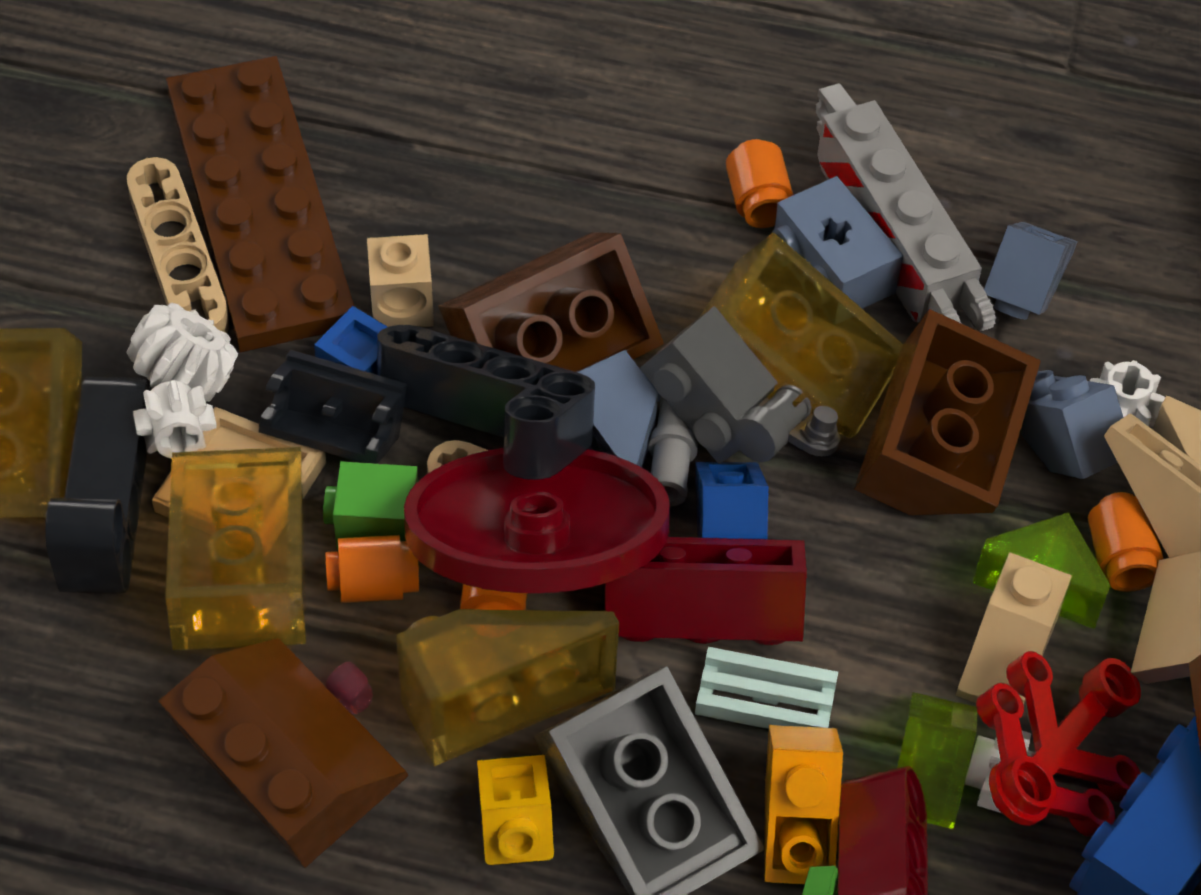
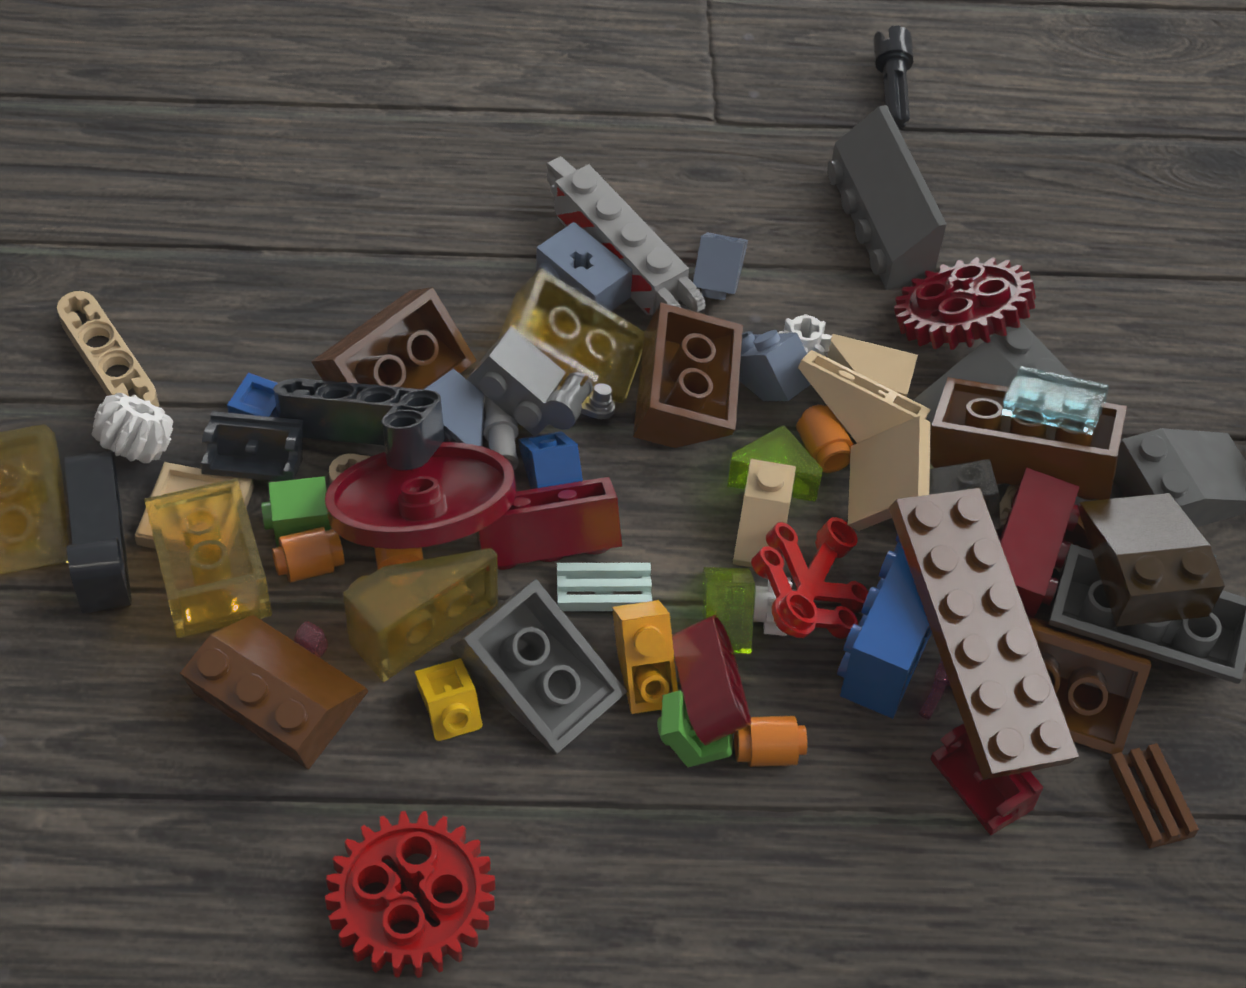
camera: 15 degrees left, 0 degrees up
white gear [133,380,216,459] -> none
reddish brown plate [166,56,355,353] -> none
tan brick [367,234,434,327] -> none
orange brick [726,139,793,228] -> none

